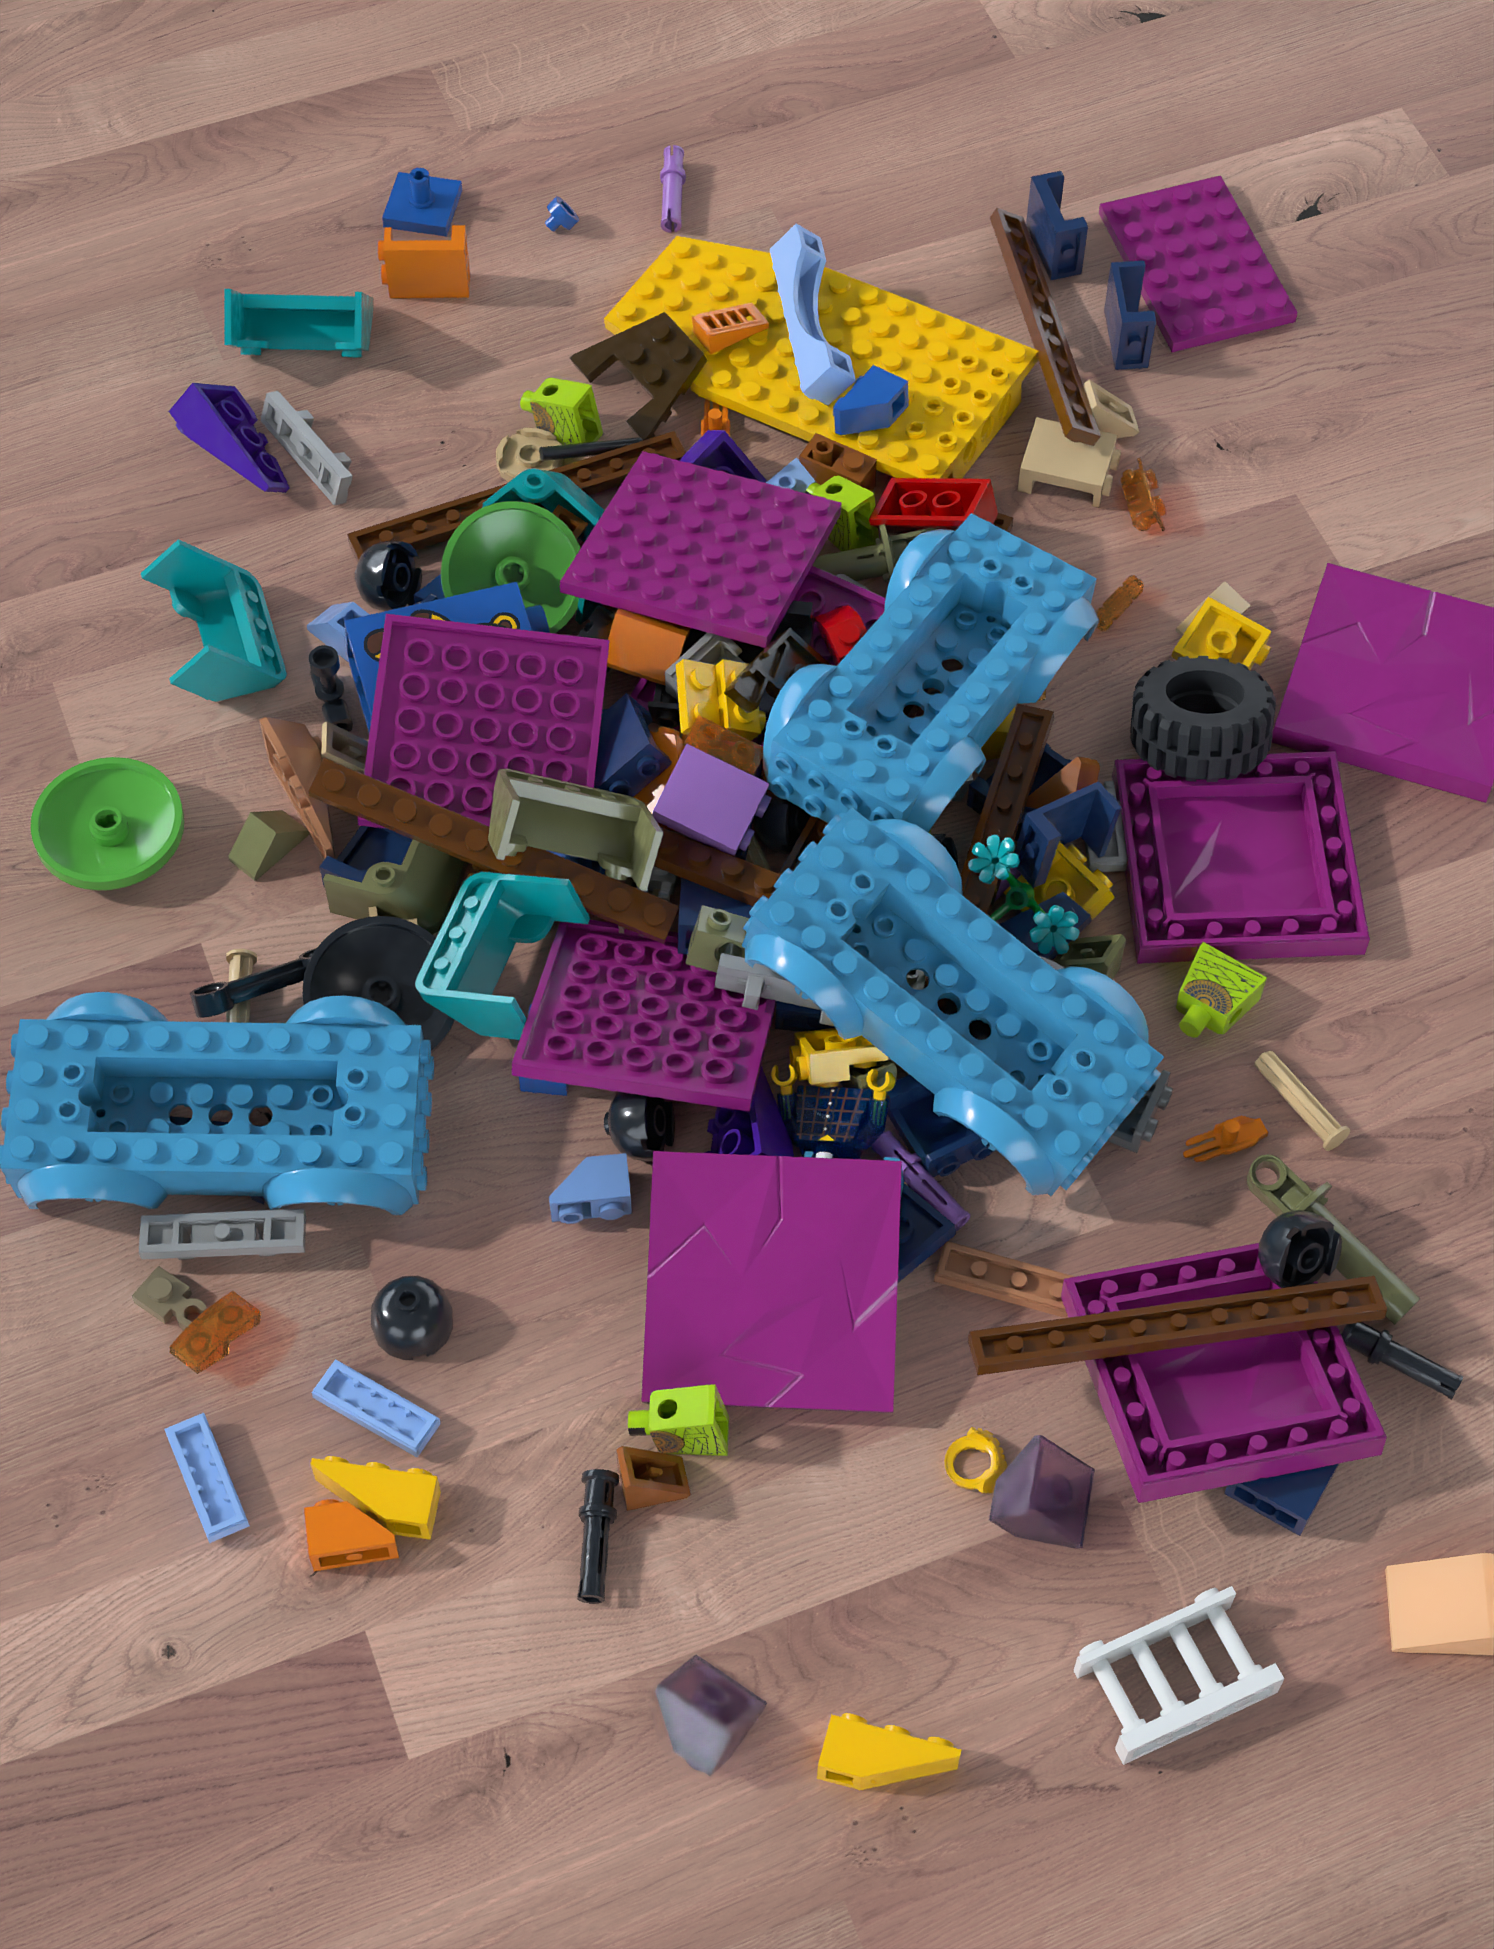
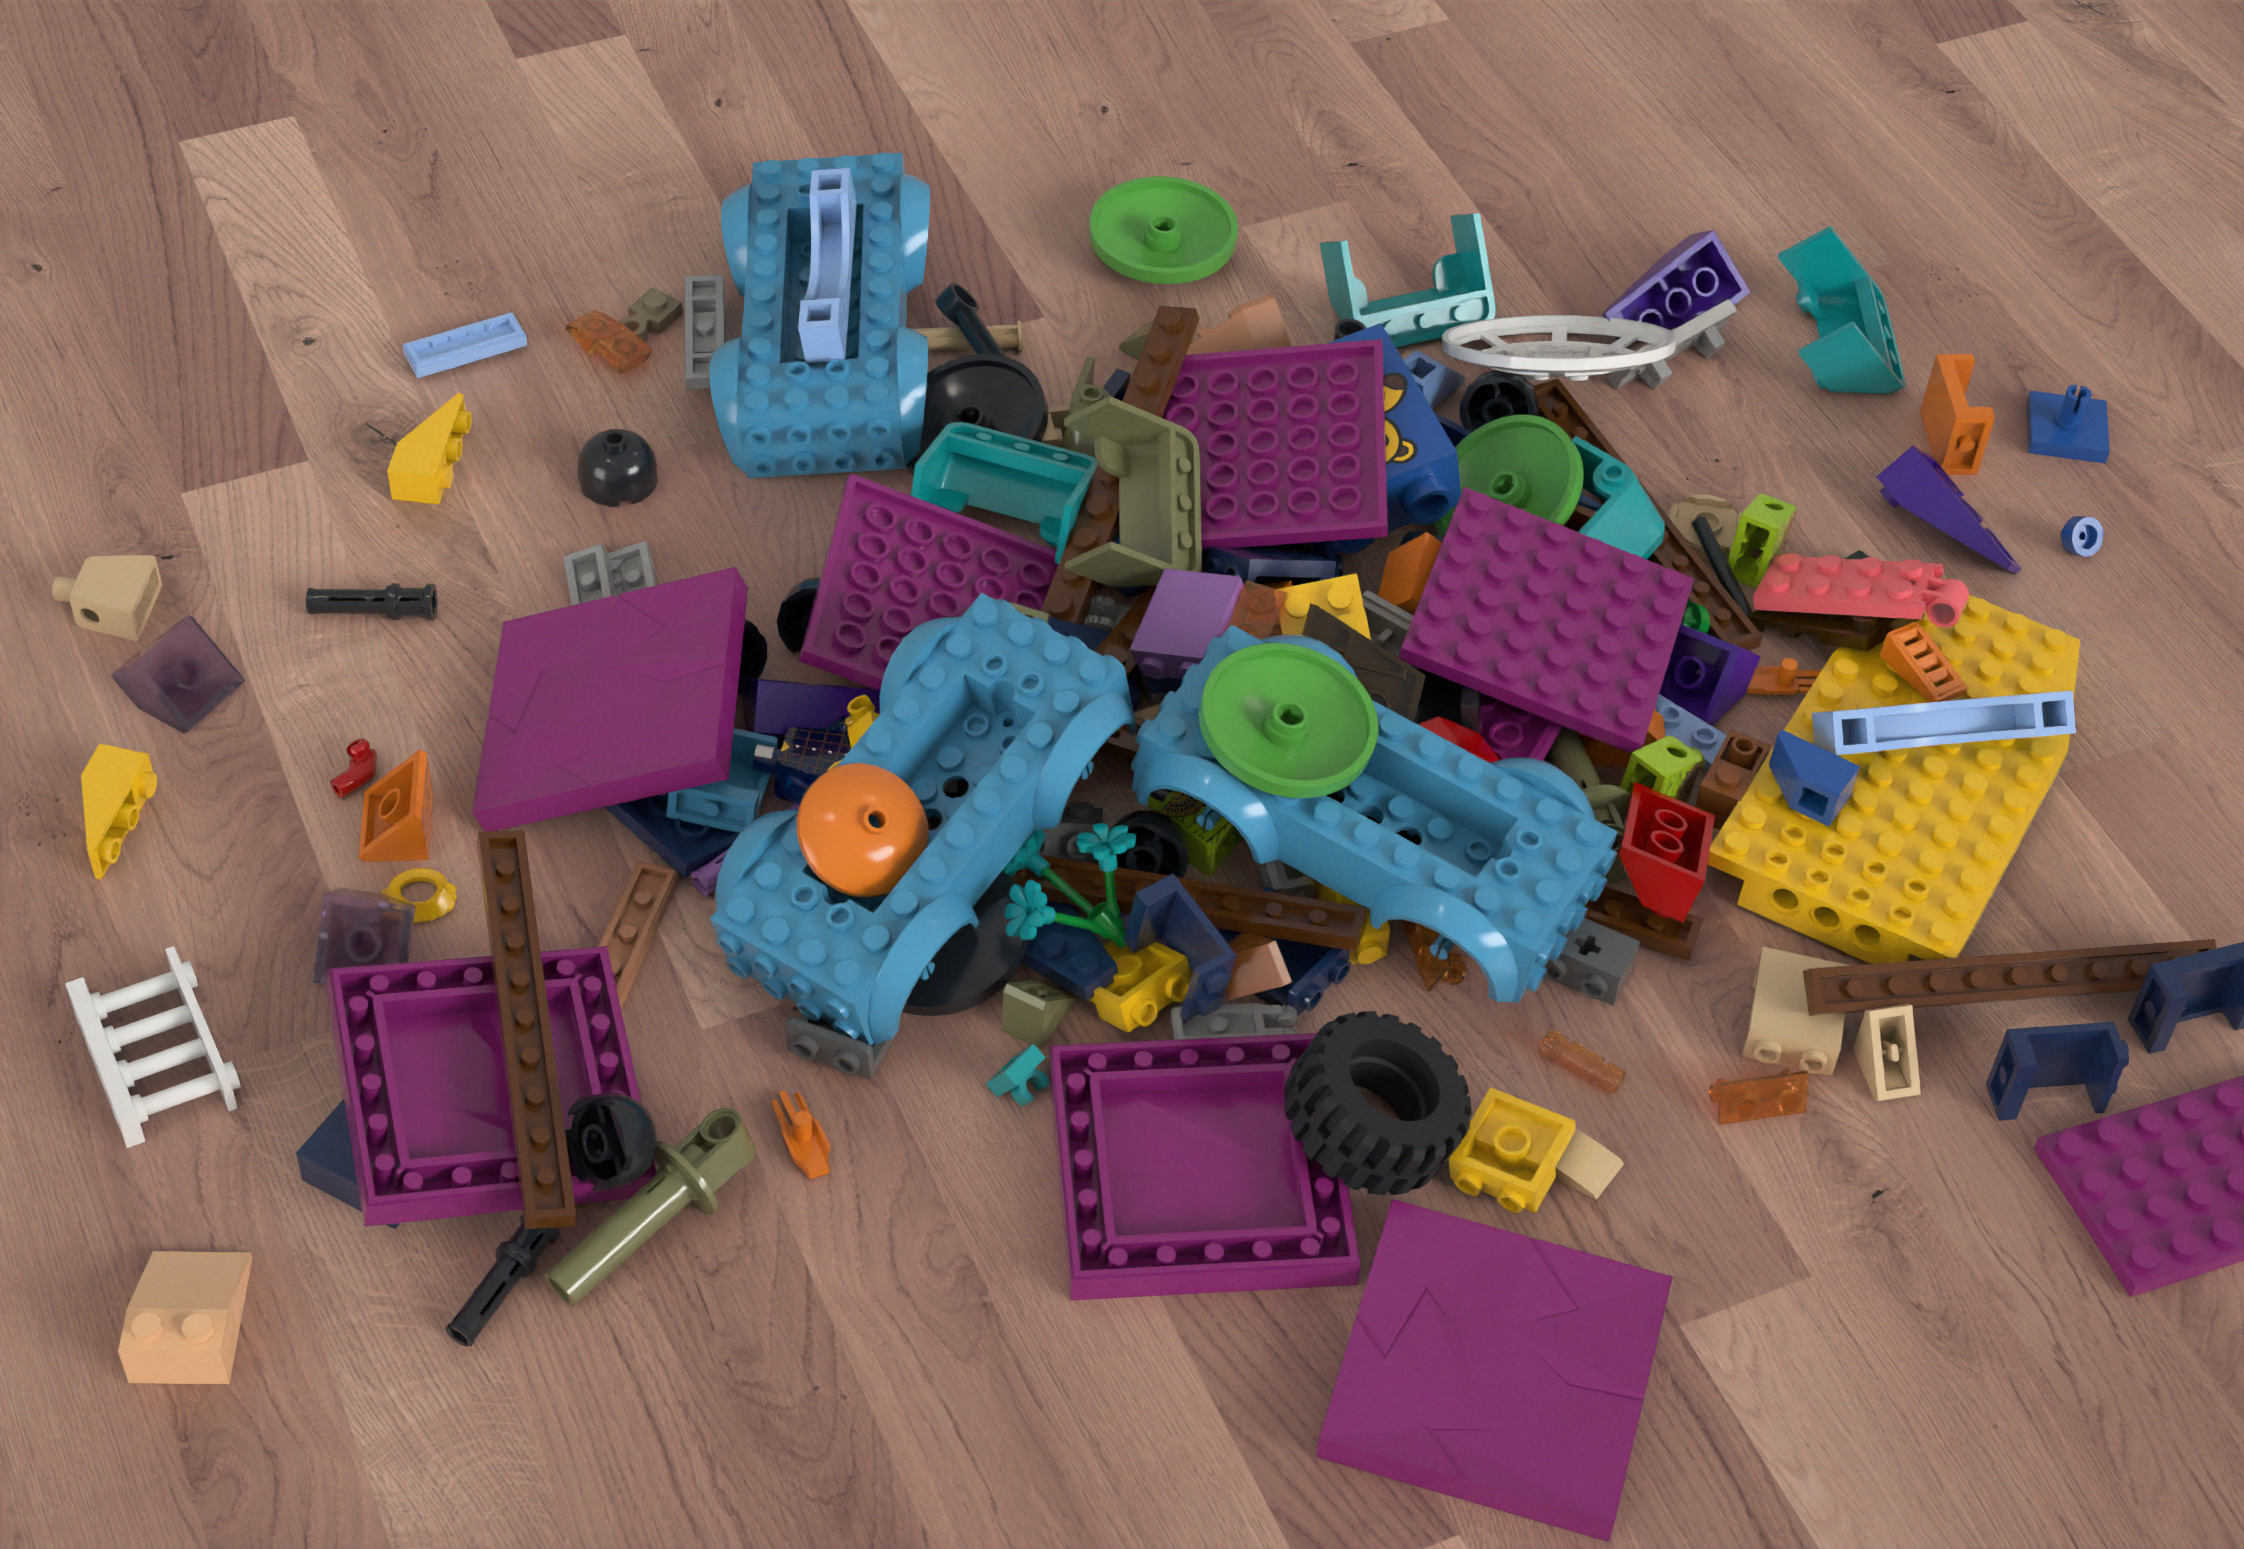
camera: 85 degrees right, 10 degrees down
orange slope [304,1499,399,1571] -> none
light blue plate [312,1359,441,1458] -> none
medium blue slope [549,1153,632,1224] -> none
dark orange slope [616,1446,691,1511] -> none
lime torso [628,1385,729,1456] -> none
medium lavender pin [660,145,686,233] -> none
lime torso [1176,942,1267,1038] -> none
tan axle [1255,1051,1350,1151] -> none
none -> tan torso [52,555,162,641]
none -> red arm [330,738,377,799]
none -> orange slope [358,749,434,862]
none -> light grey slope [563,540,658,605]
none -> orange dish [796,763,929,898]
none -> light blue arch [798,168,857,363]
none -> teal tile [985,1044,1050,1106]
none -> bright green dish [1199,643,1378,798]
none -> white dish [1442,315,1676,381]
none -> coral hinge [1753,553,1969,628]
none -> dark purple wedge [1876,445,2022,574]

